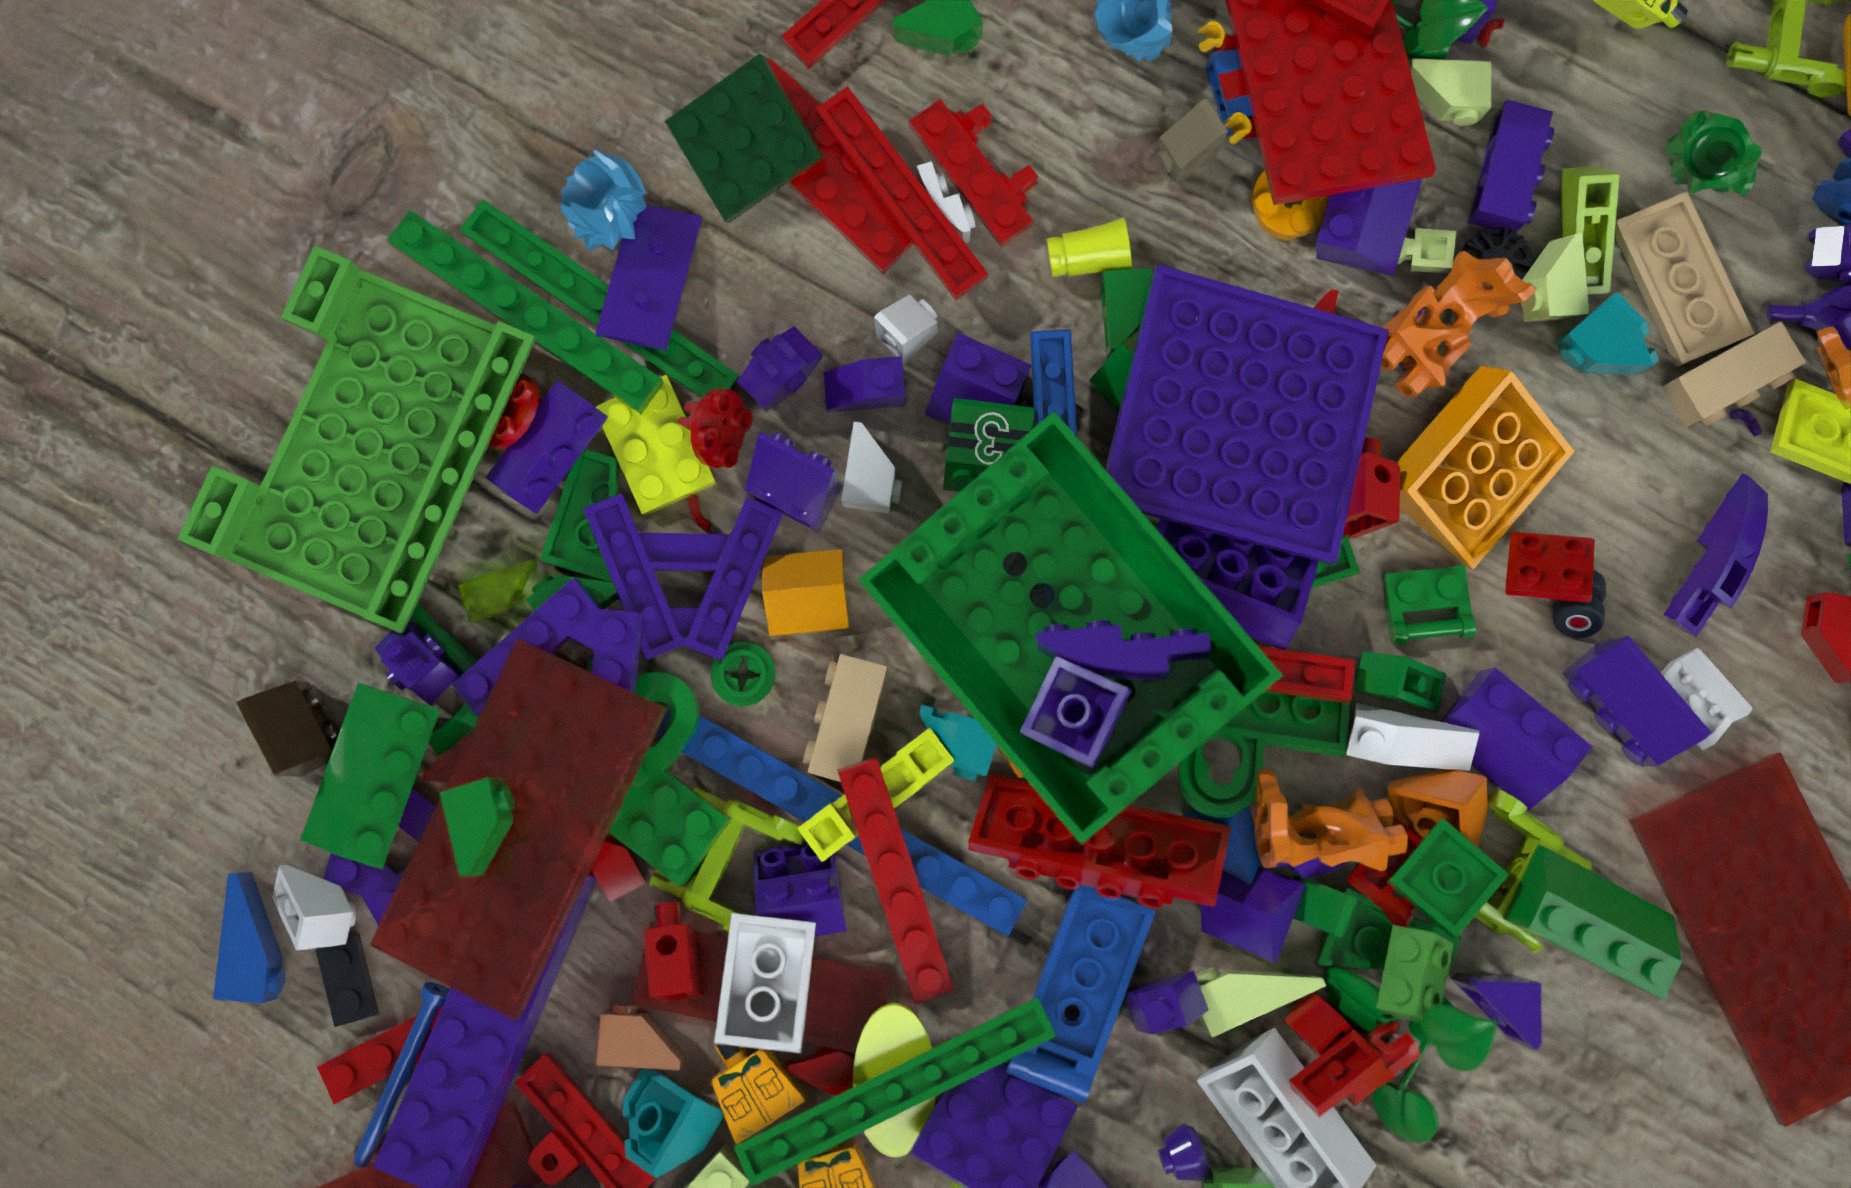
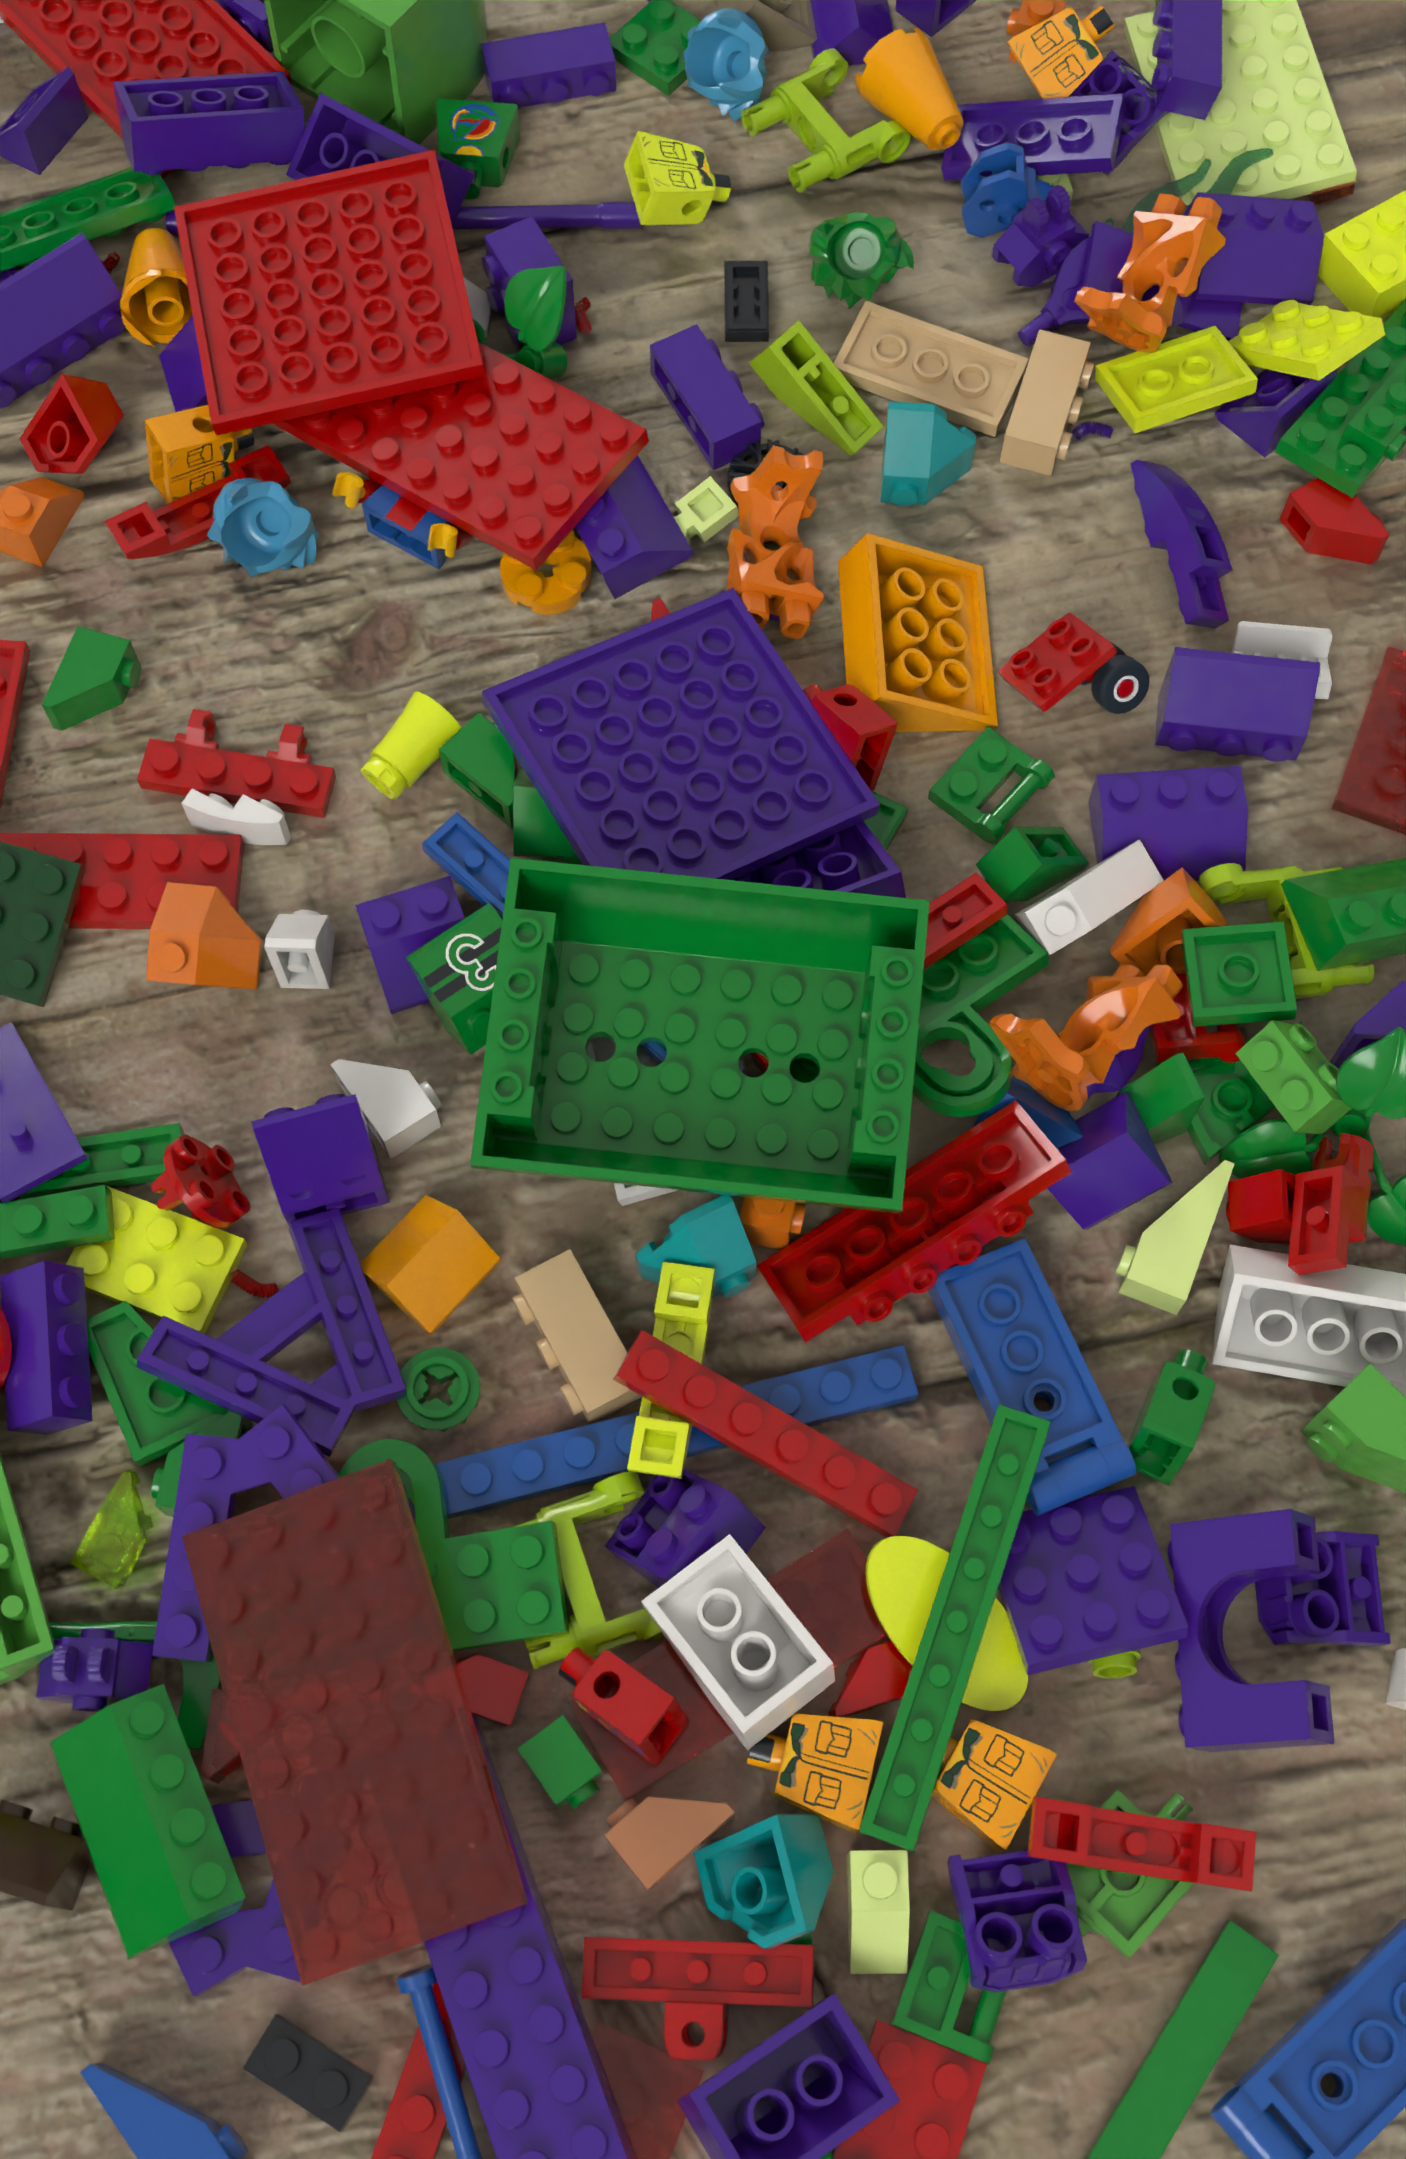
camera: 45 degrees left, 15 degrees down
white slope [272,865,356,950] -> none
green slope [440,778,514,877] -> none
dark purple hinge [737,326,823,412] -> none
red plate [815,86,988,301] -> none
dark purple slope [824,356,906,412] -> none
dark purple slope [1020,656,1131,768] -> none
dark purple slope [1036,620,1211,680] -> none
dark purple slope [1124,970,1209,1035] -> none
dark tan slope [1155,99,1228,183] -> none
dark purple cone [1158,1123,1209,1181] -> none
yellowish green slope [1409,59,1491,126] -> none
yellowish green slope [1521,234,1589,322] -> none
none -> orange slope [146,882,262,989]
none -> green brick [517,1715,604,1810]
none -> black plate [724,261,769,342]
none -> green torso [1127,1350,1216,1486]

